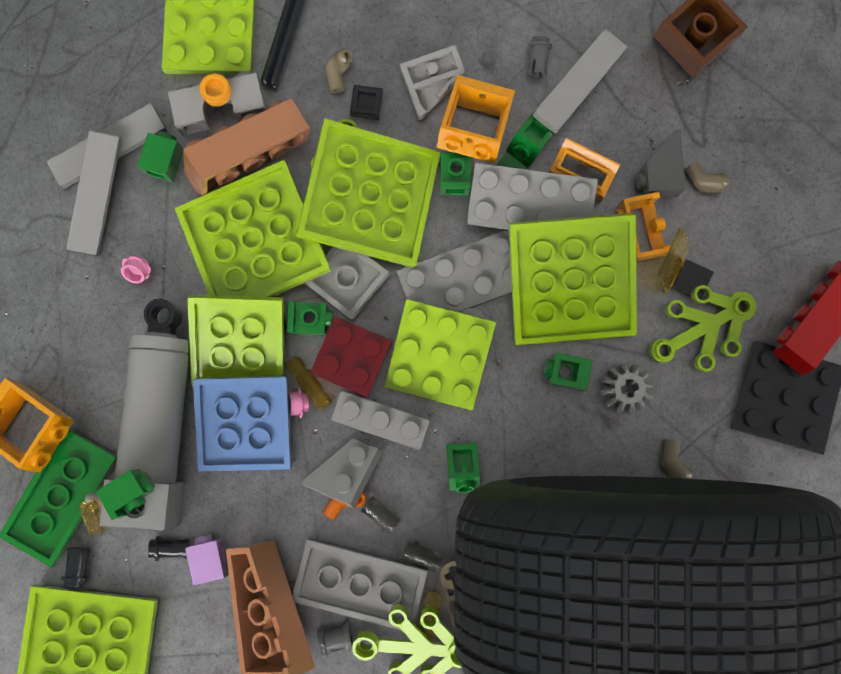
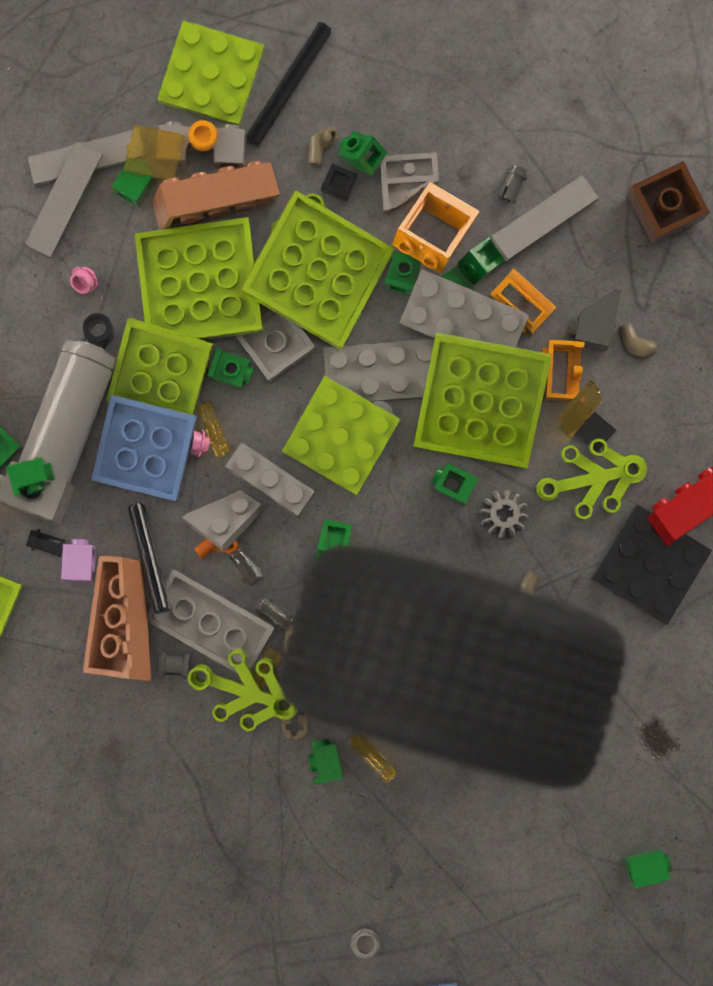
camera: 10 degrees right, 0 degrees up
dark red brick [310,316,393,399] -> none
none -> clear yellow piece [124,124,184,180]
none -> black axle [128,502,170,614]
none -> green brick [337,131,388,176]

